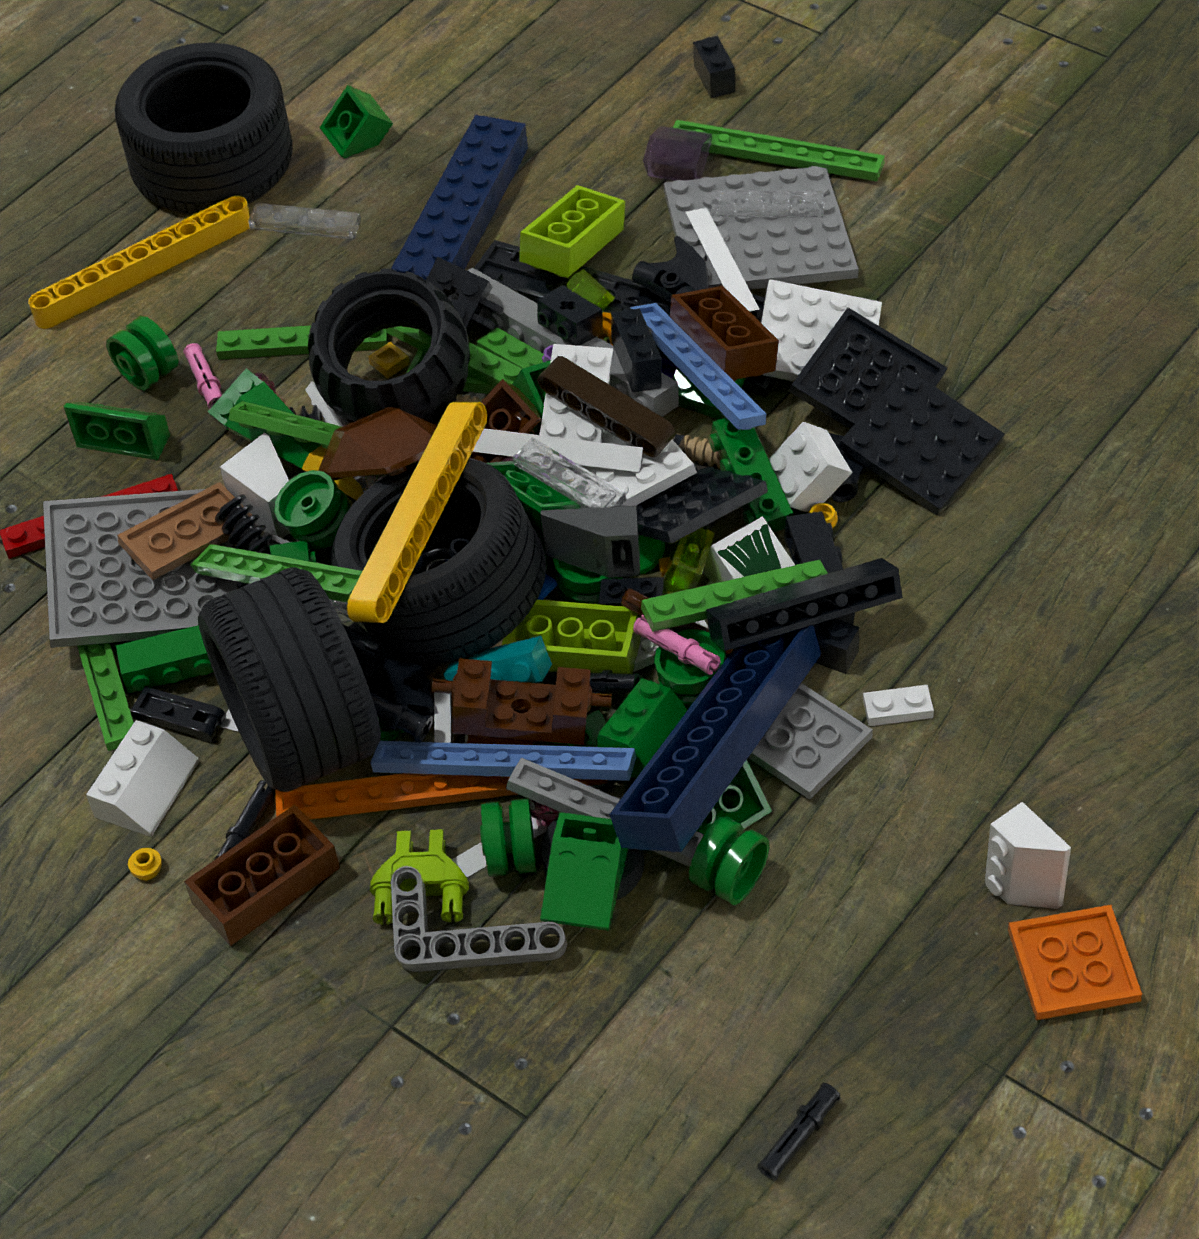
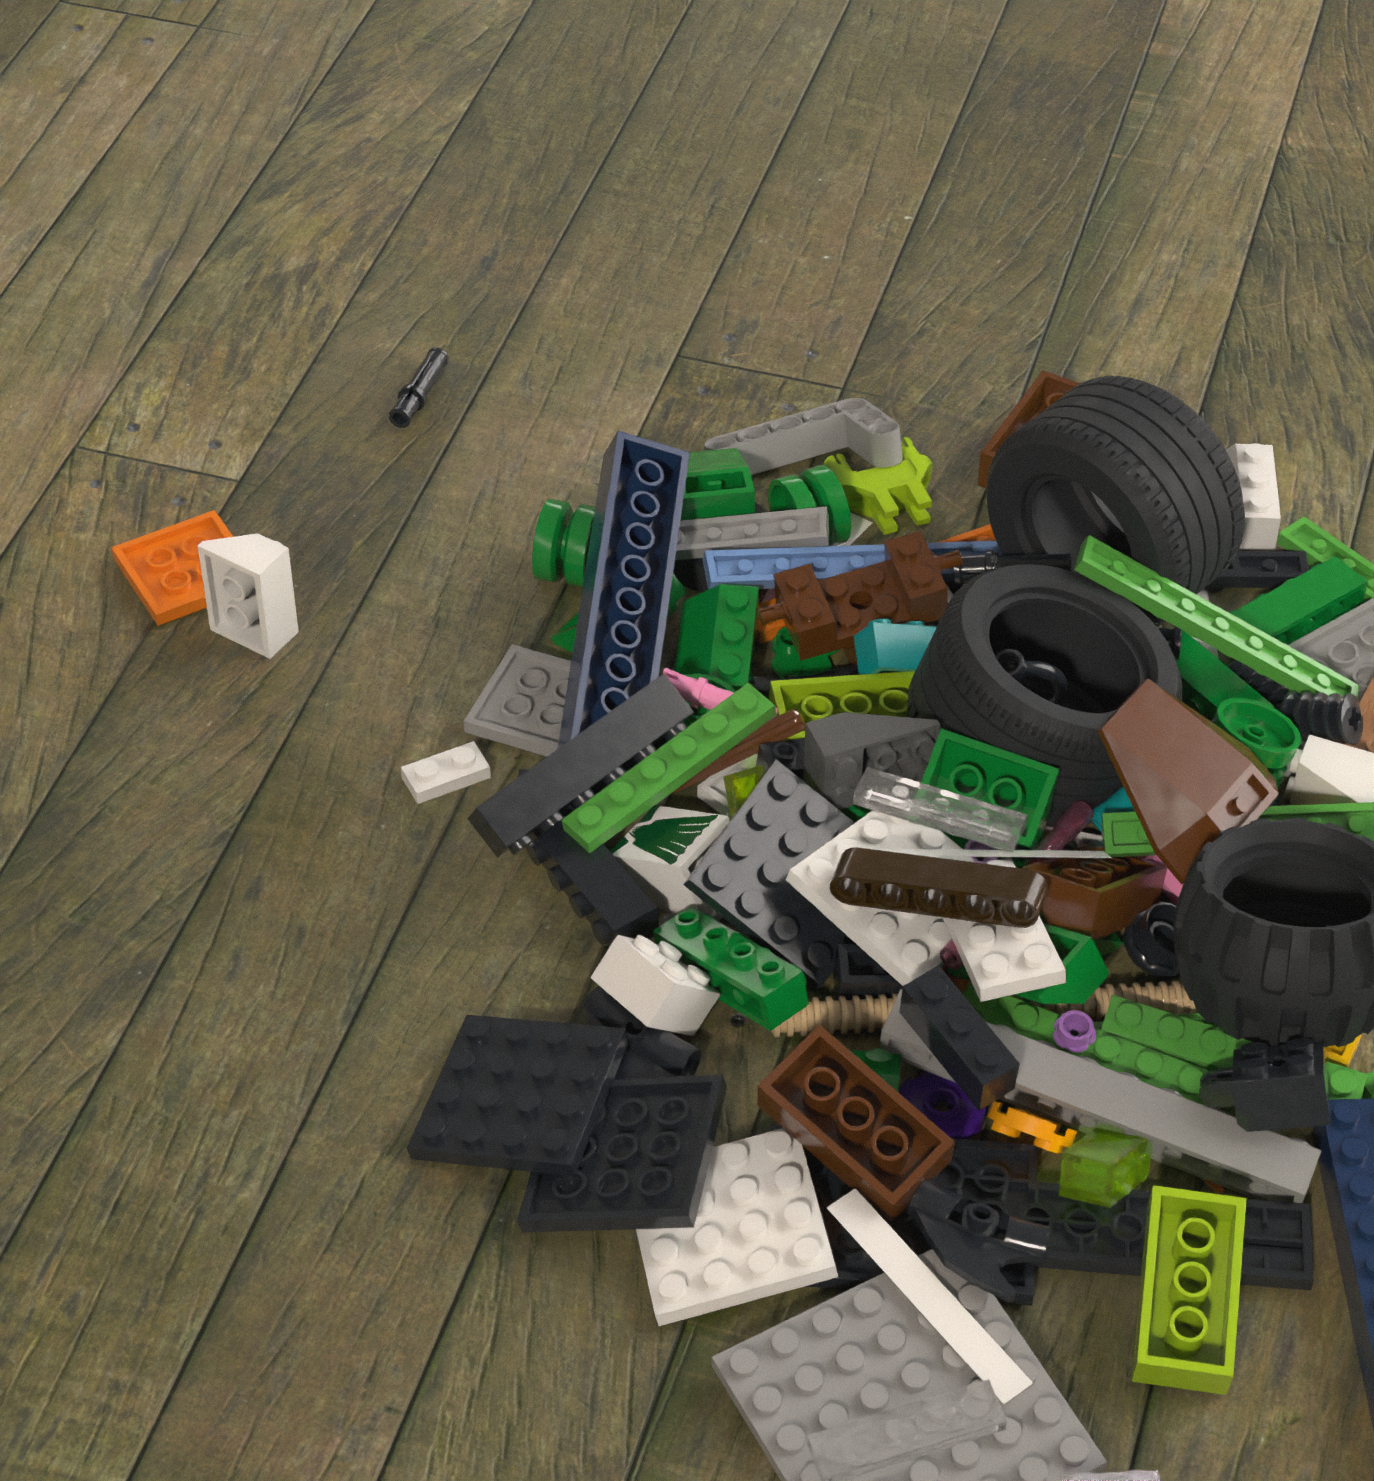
camera: 155 degrees right, 5 degrees down
yellow beam [347,402,487,623] -> none
black brick [537,285,603,346] -> none
medium blue plate [630,303,767,430] -> none

